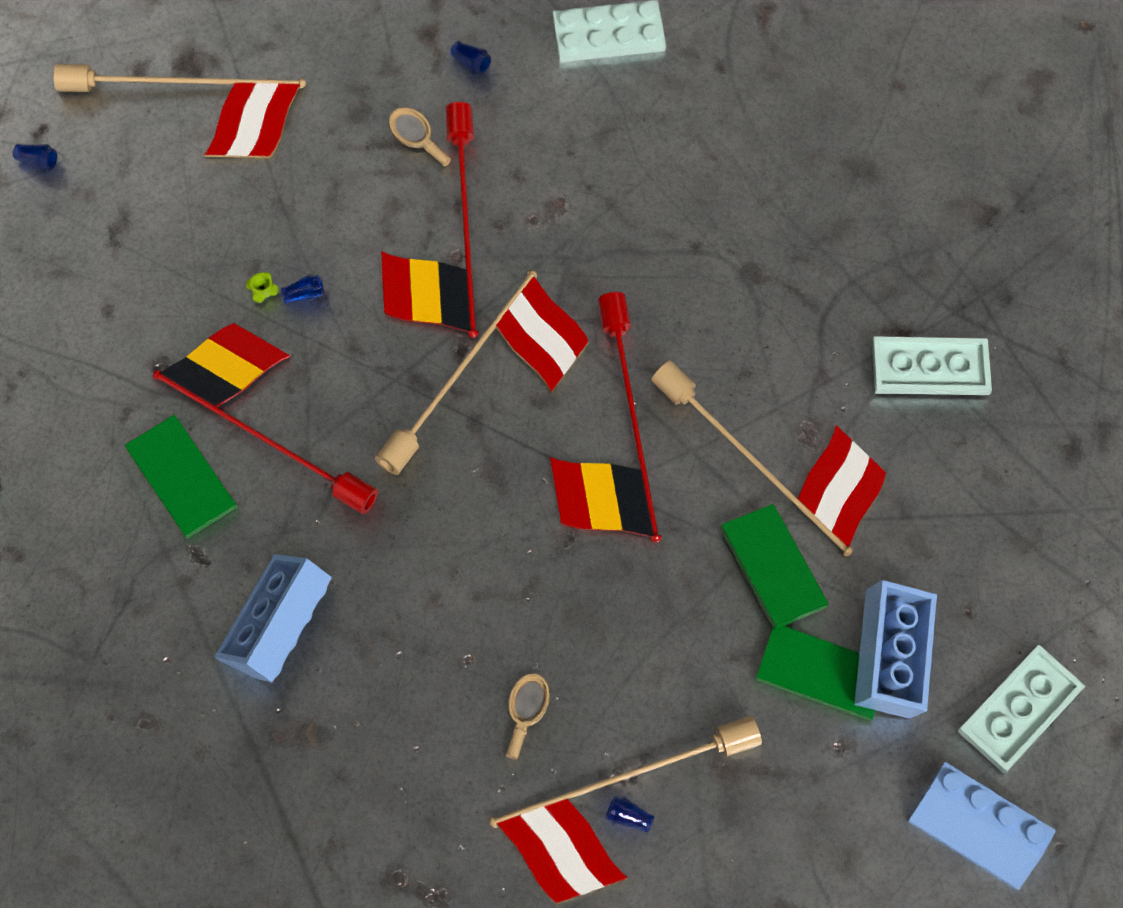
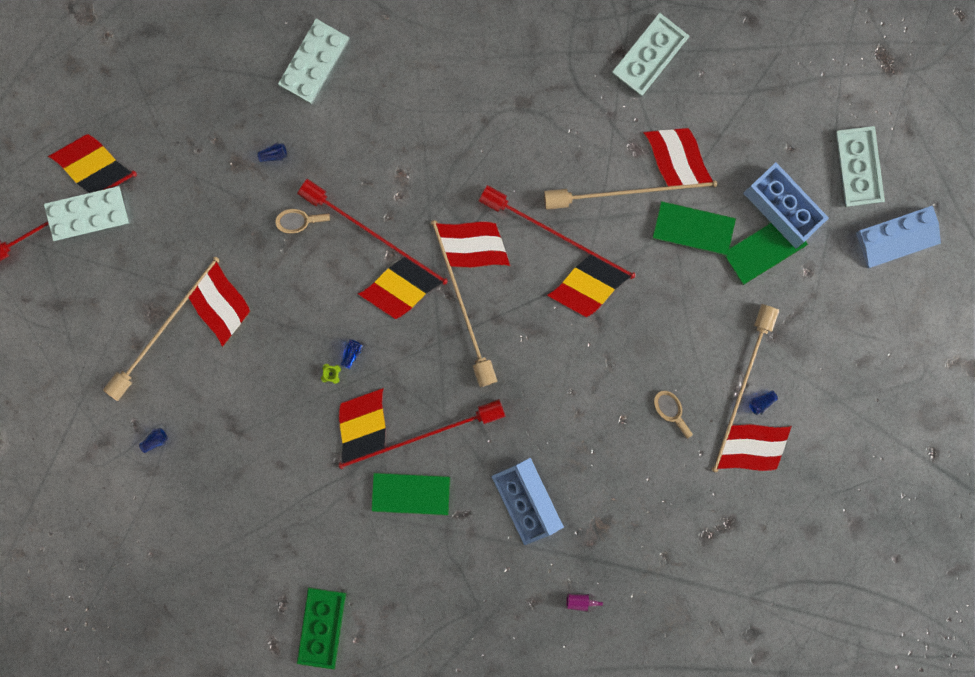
camera: 45 degrees left, 20 degrees up
none -> magenta piece [566,593,603,613]

